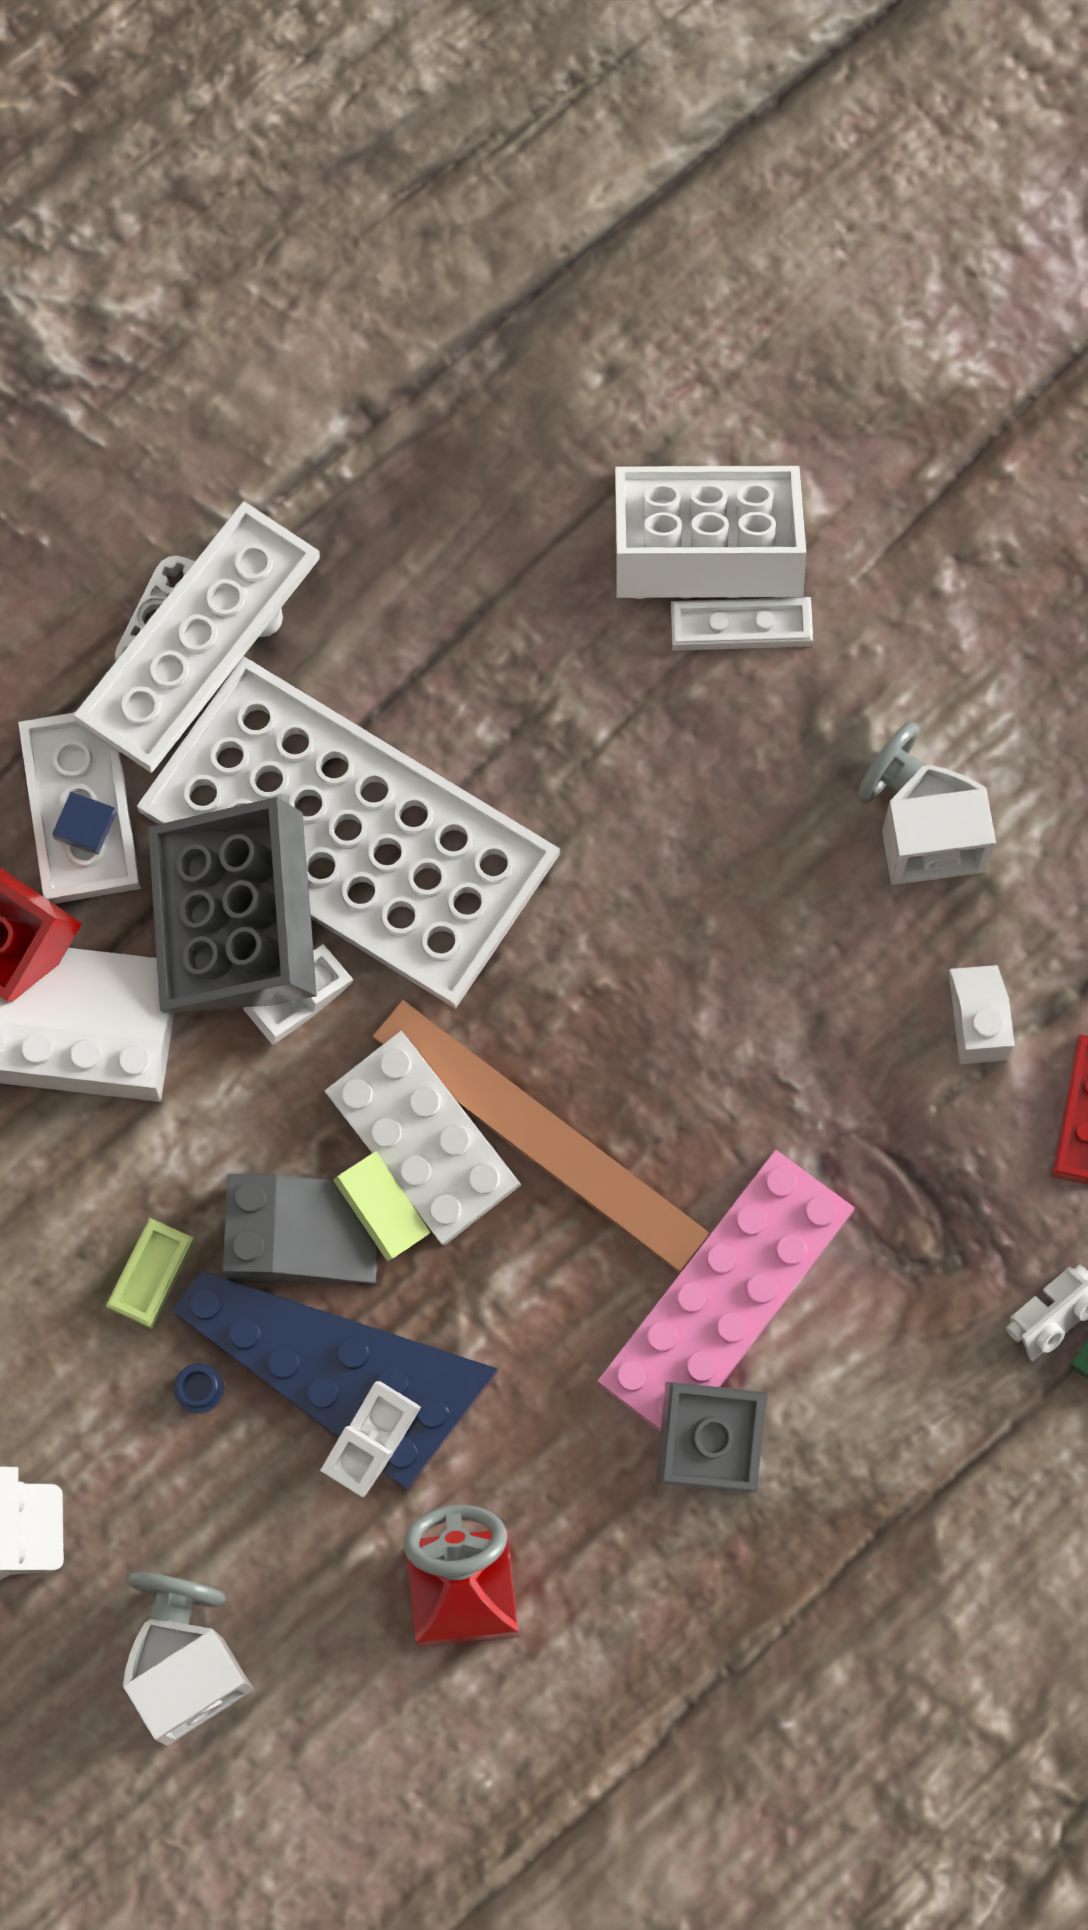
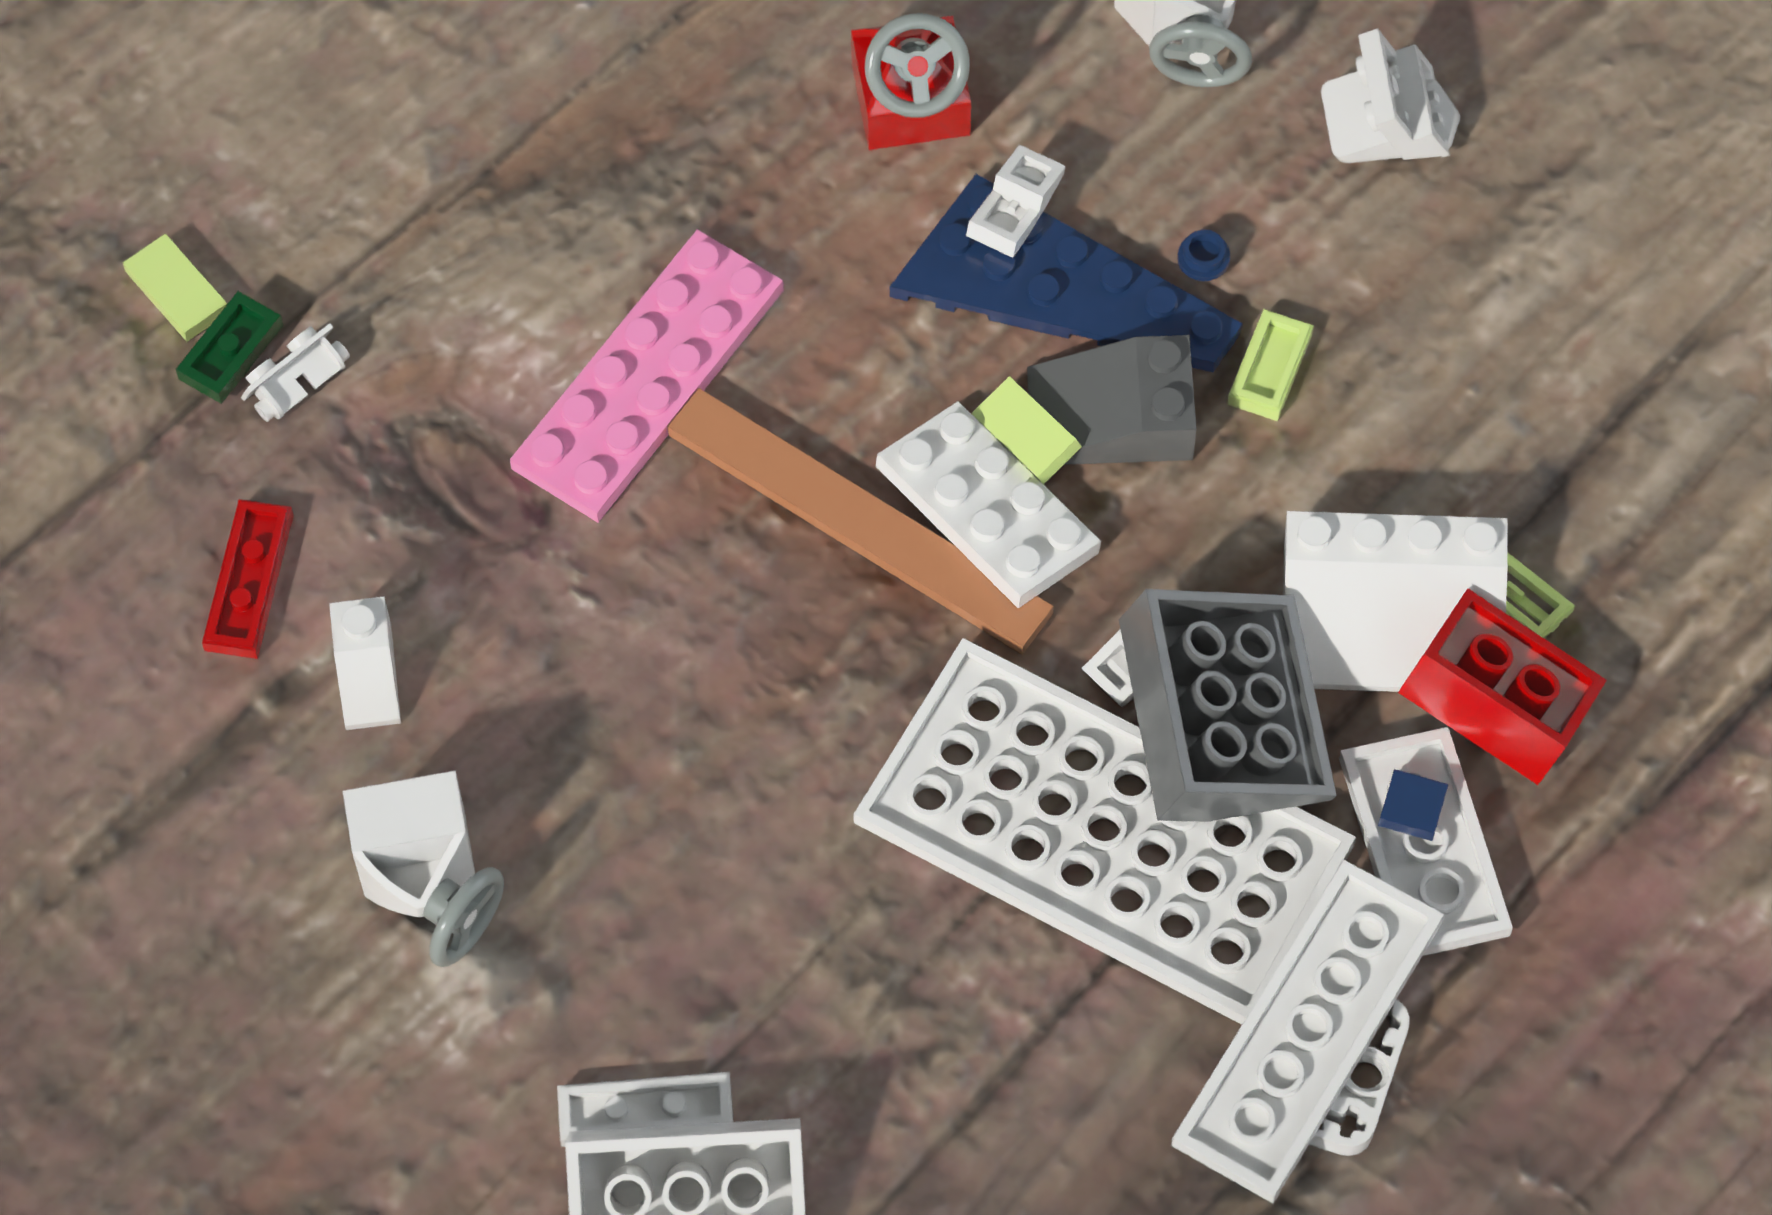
camera: 175 degrees right, 10 degrees down
dark grey tile [656,1382,767,1493] -> none

